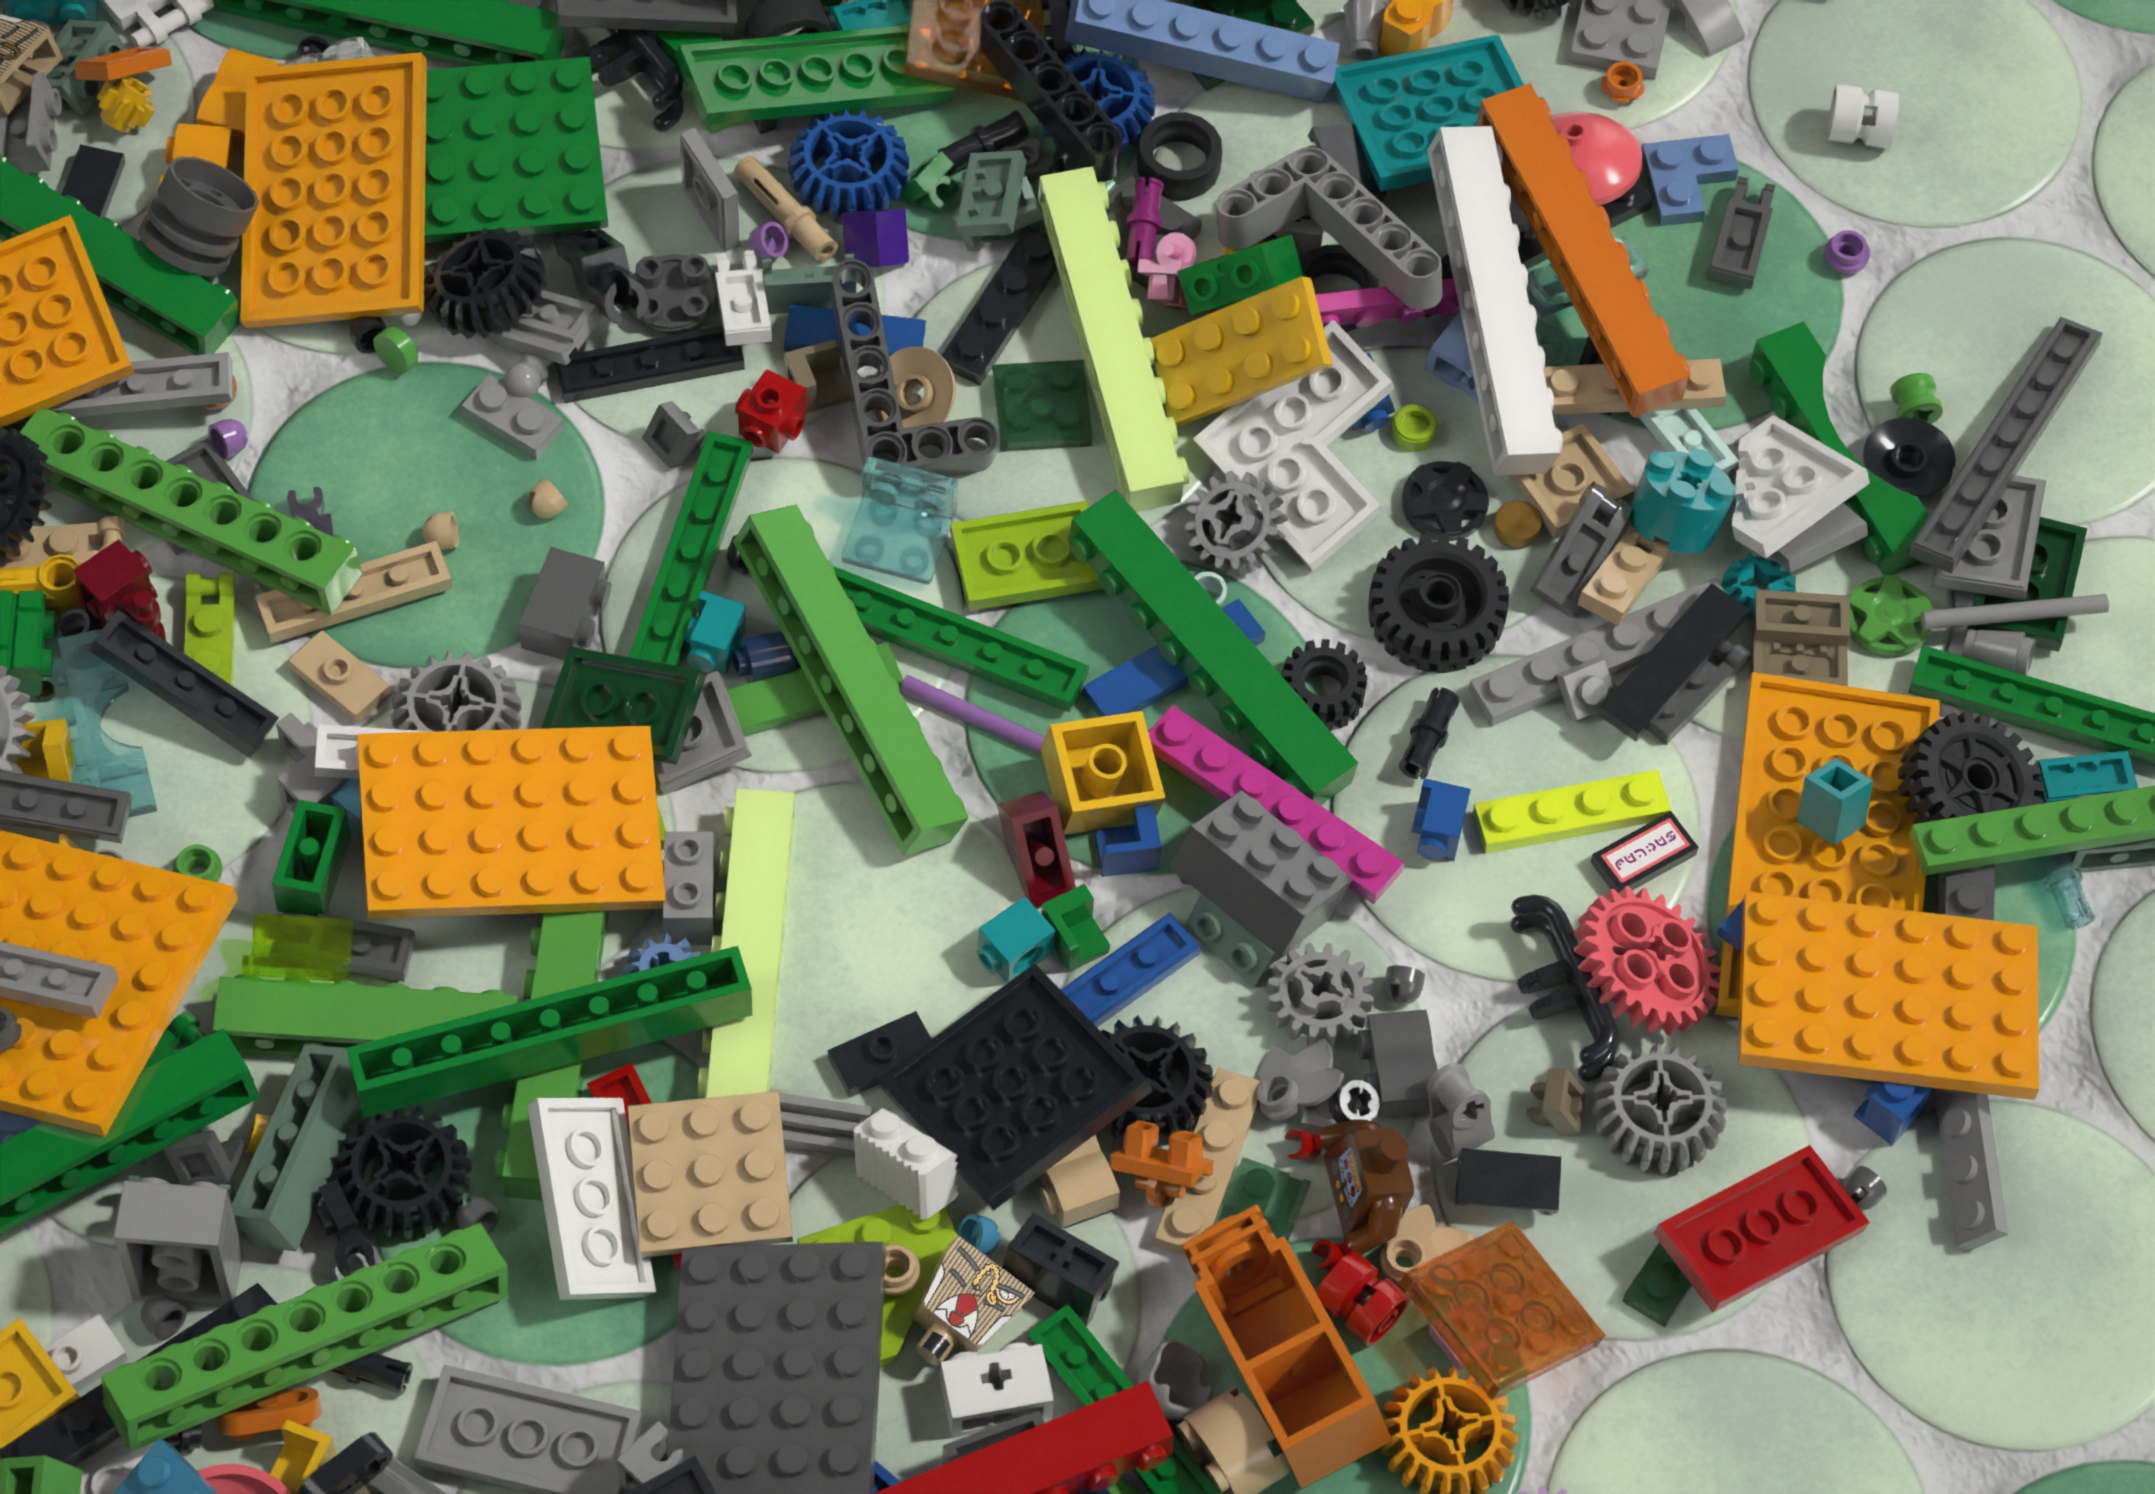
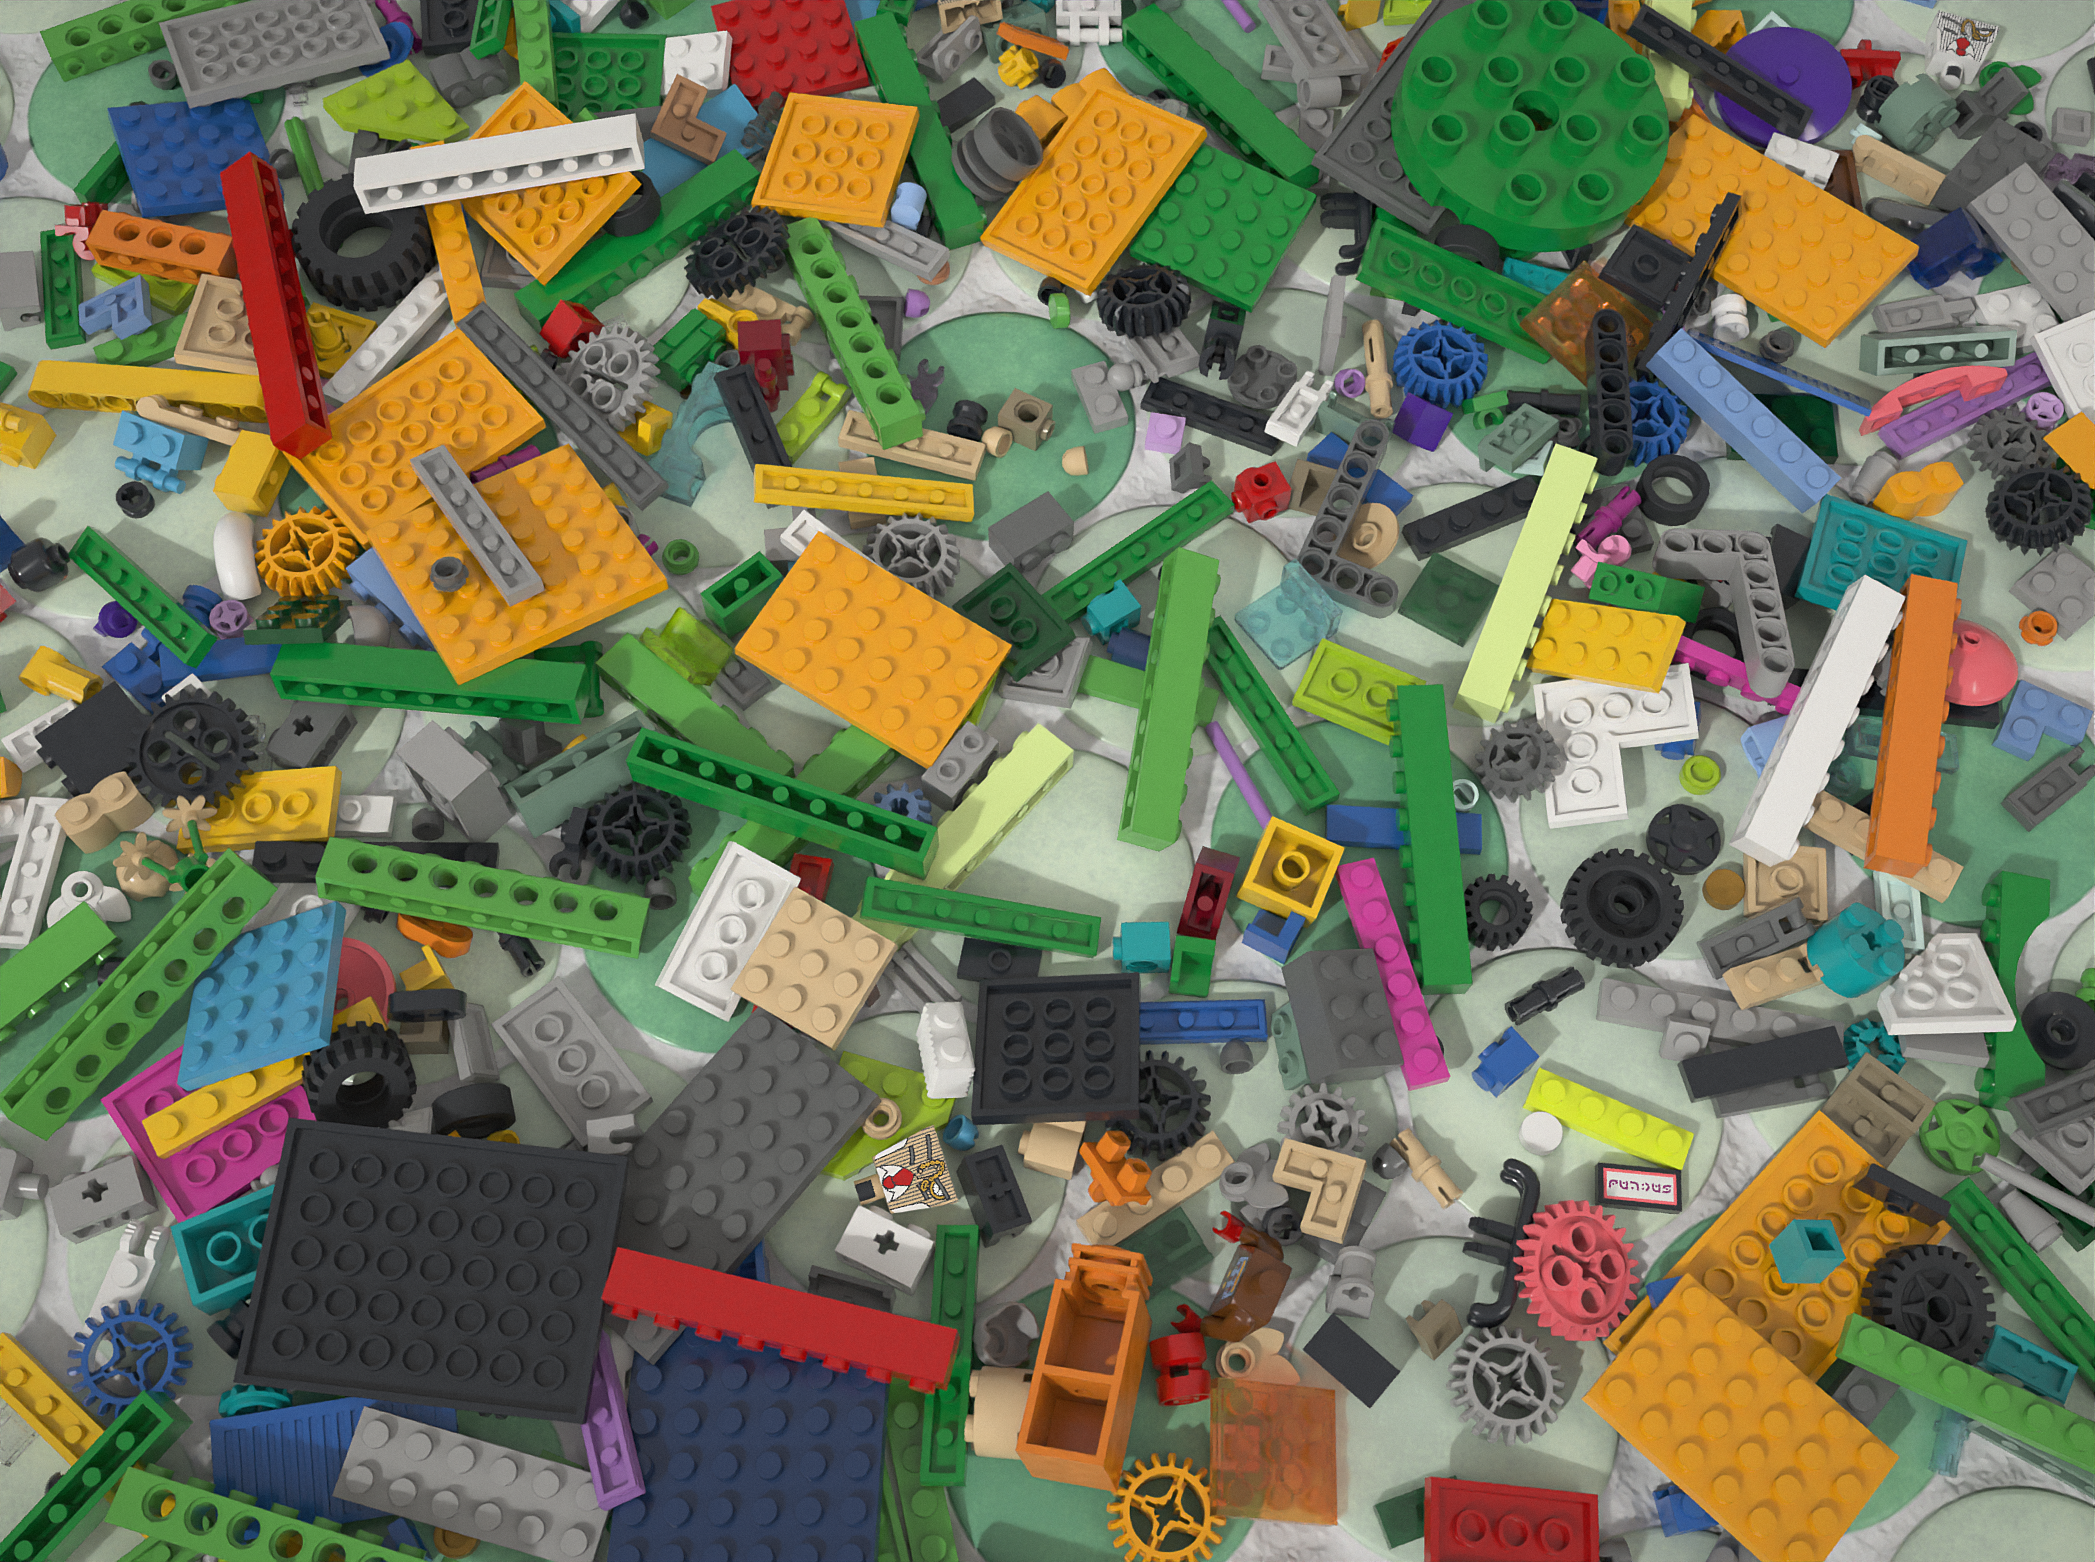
camera: 40 degrees right, 5 degrees up
none -> yellow plate [754,464,974,522]
none -> green plate [860,876,1101,958]
none -> light blue leg [891,182,933,239]
none -> black wheel [947,400,988,442]
none -> dark tan brick [998,388,1056,451]
none -> black hinge [1039,58,1066,88]
none -> lavender plate [1145,412,1186,454]
none -> dark grey hinge [1220,1040,1254,1074]
none -> tan plate [1272,1138,1367,1244]
none -> tan pin [1389,1128,1464,1210]
none -> white tile [1519,1111,1563,1155]
none -> black plate [1852,1163,1952,1227]

